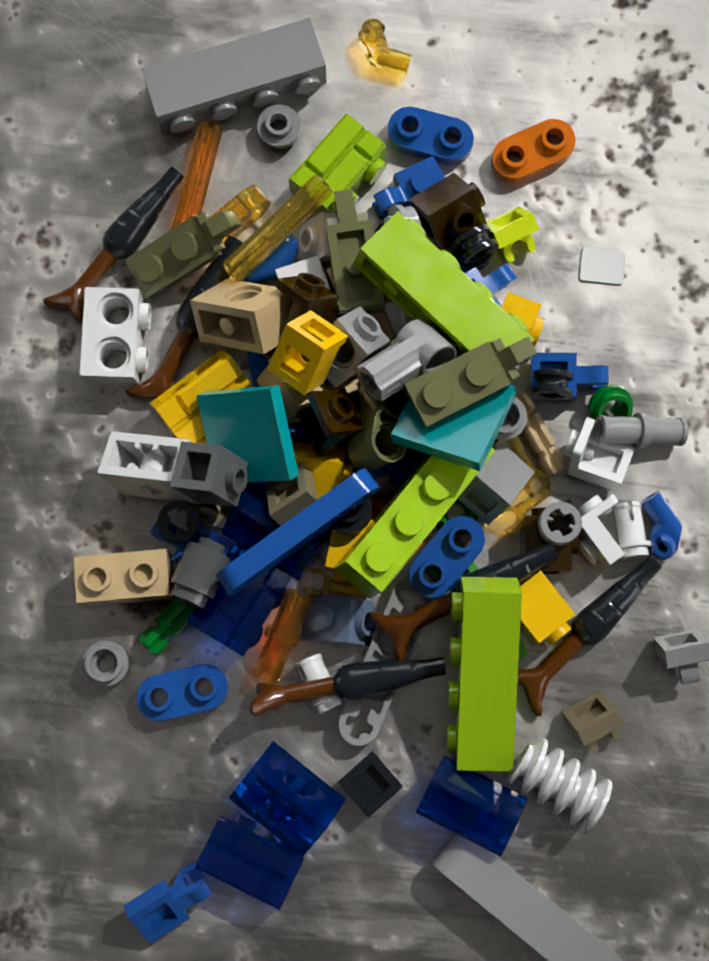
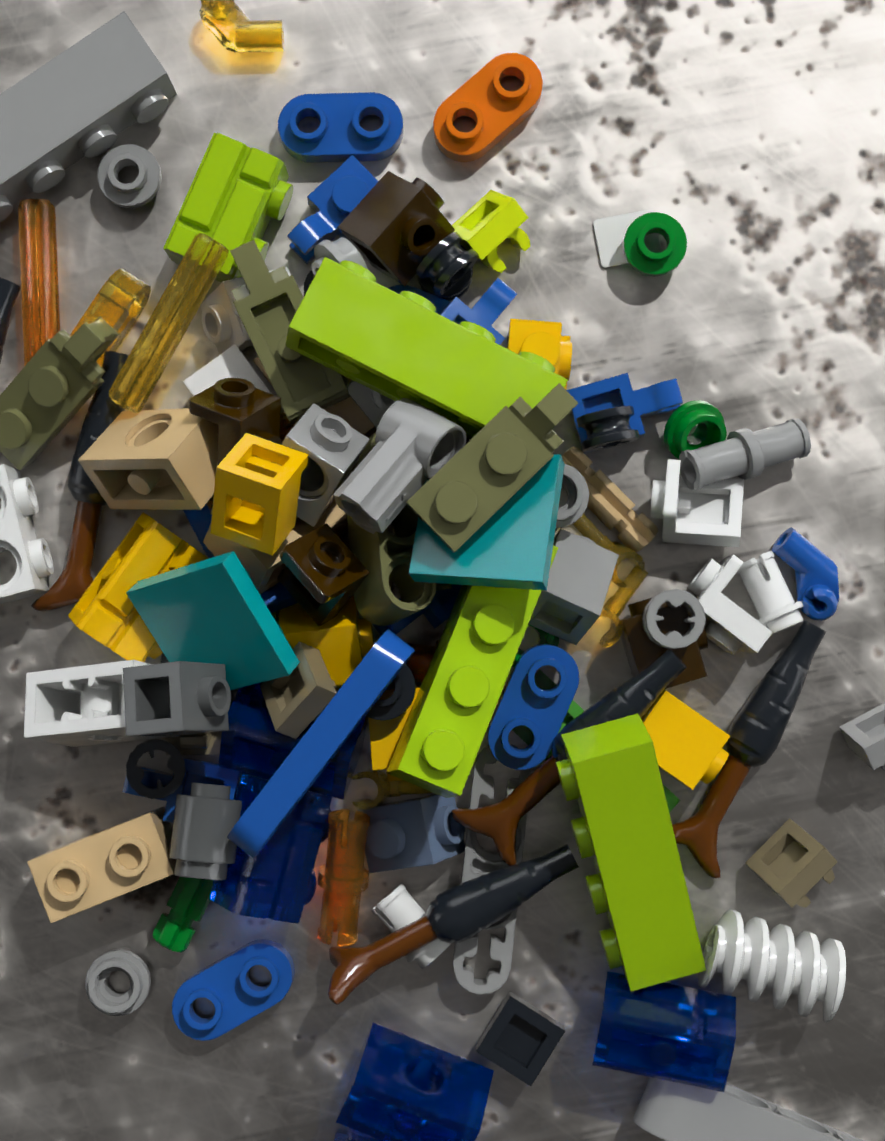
camera: 10 degrees left, 5 degrees up
blue arm [243,229,298,284] -> none
none -> green plate [623,212,687,277]

